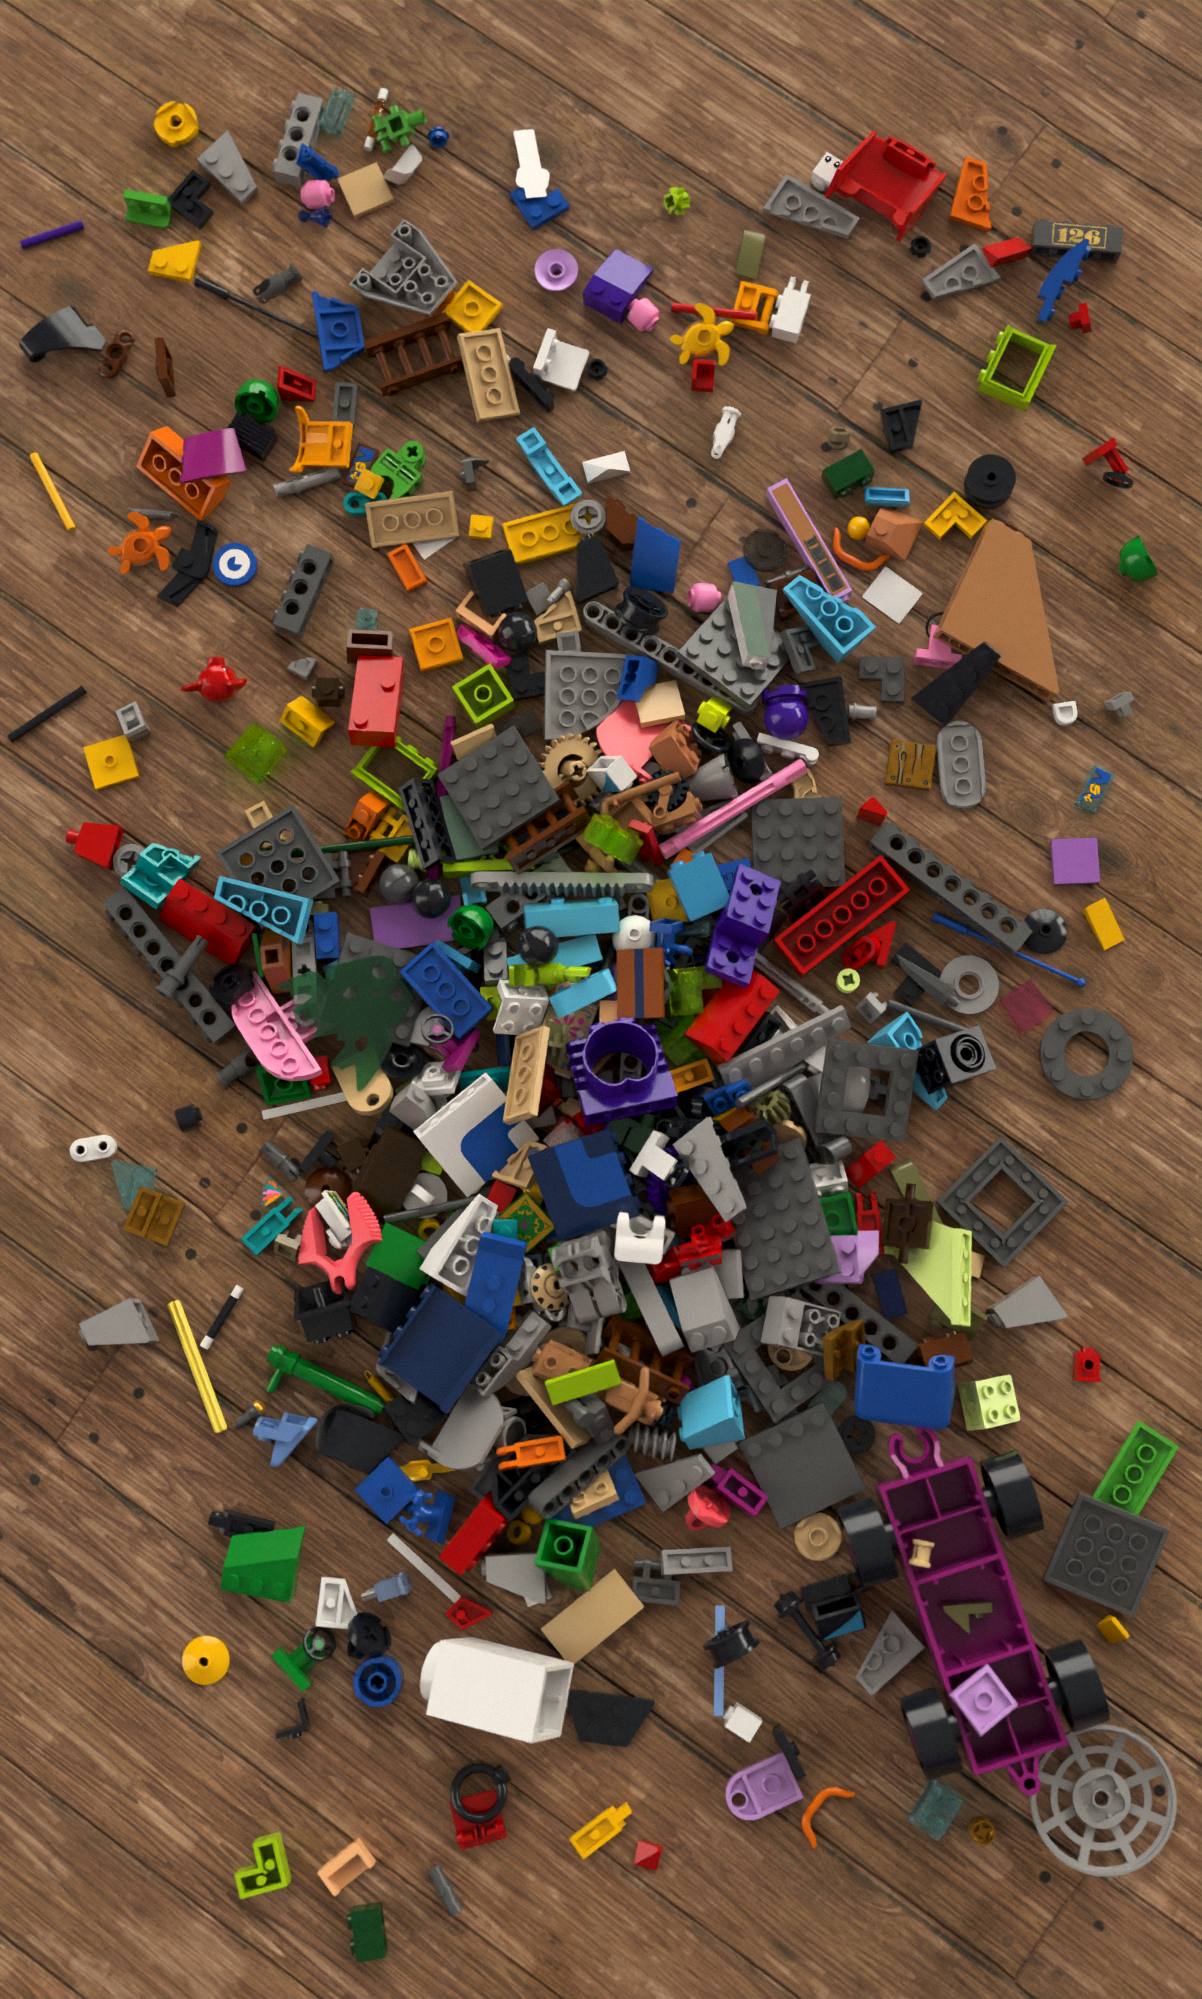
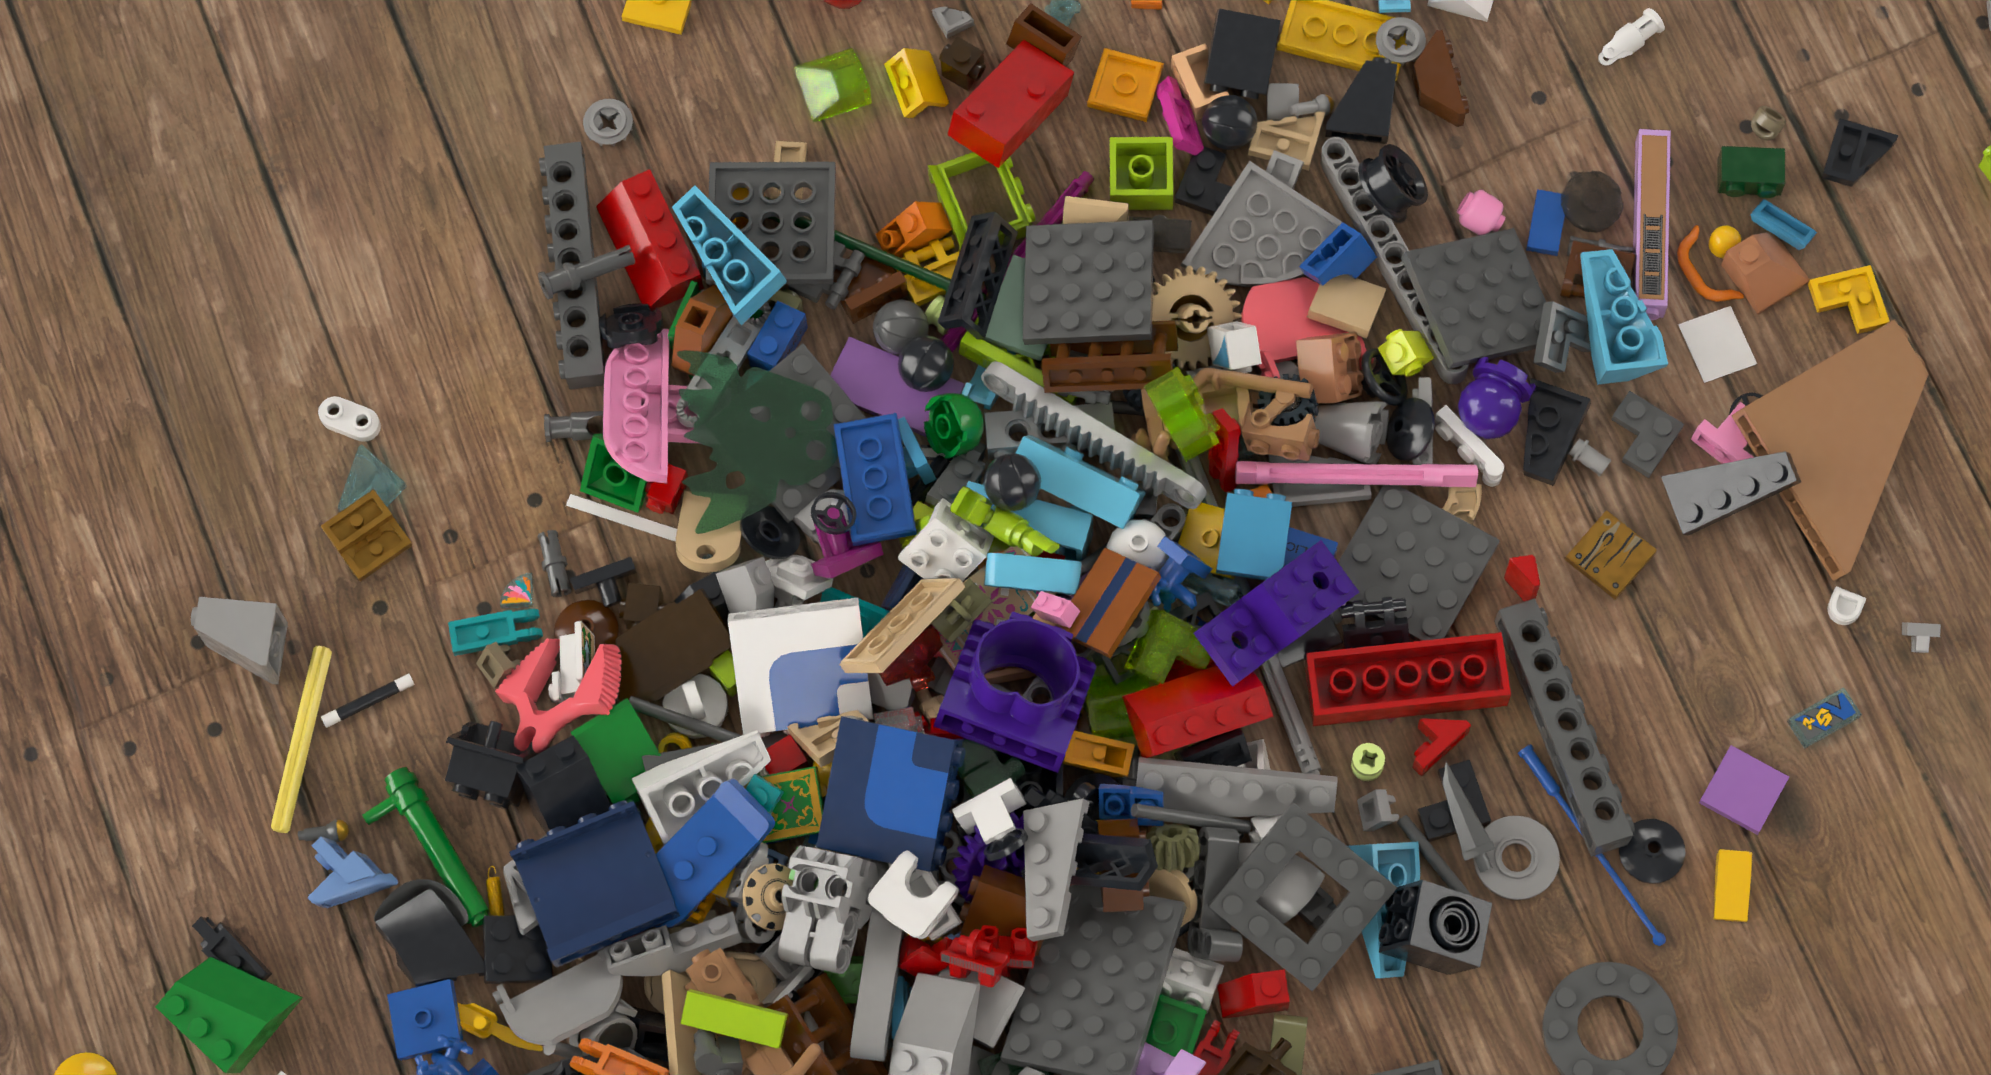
camera: 30 degrees right, 10 degrees down
red torso [66,822,124,871] -> none
teal slope [120,843,201,909] -> none
black plate [175,1104,203,1133] -> none
blue slope [630,517,681,593] -> none
slope [728,581,777,670] -> none
red plate [842,935,881,970] -> none
light grey tile [936,720,986,810] -> none
black wheel [964,454,1016,509] -> none
clear pink piece [999,979,1054,1033] -> none
none -> bright pink piece [1031,591,1080,628]

